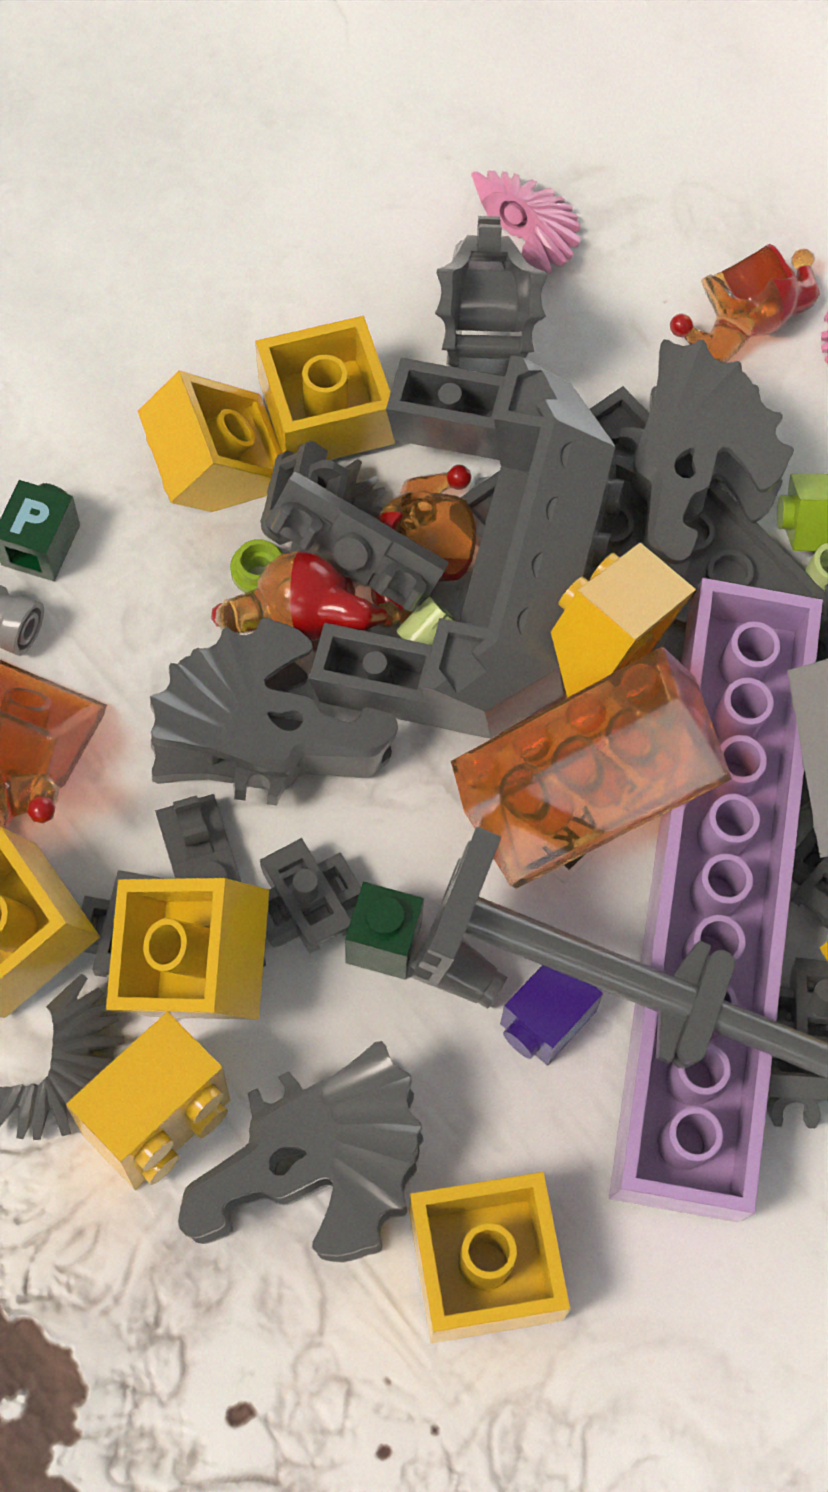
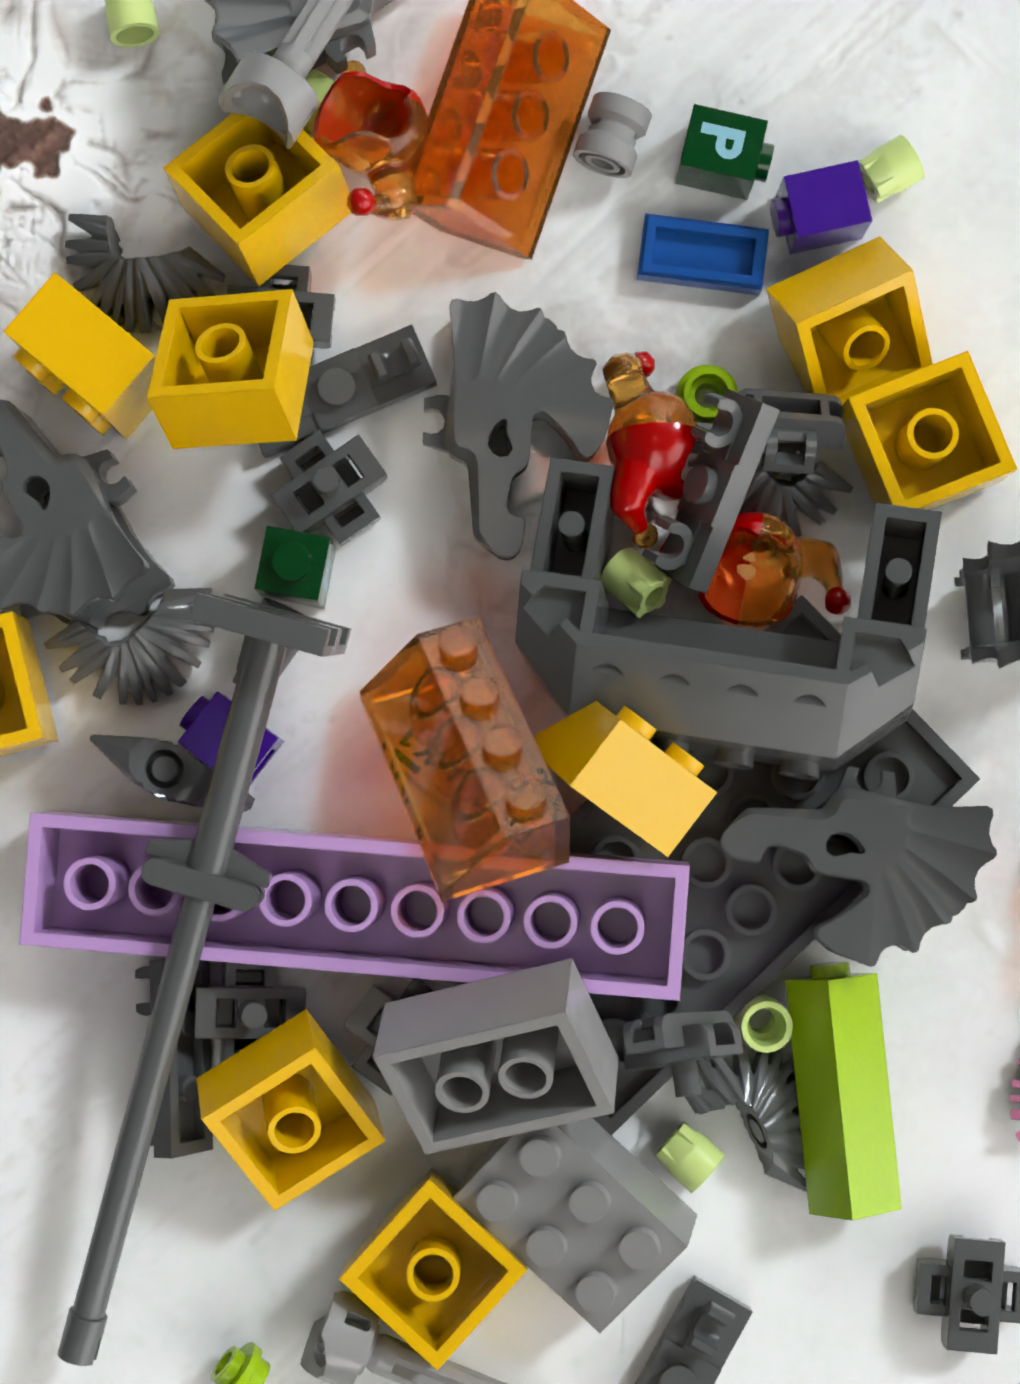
camera: 85 degrees right, 20 degrees up
none -> dark grey hair [43,588,215,706]
none -> dark grey hair [90,735,255,812]
none -> blue tile [636,213,769,295]
none -> dark purple brick [770,160,873,255]
none -> yellowish green hose [859,135,925,204]

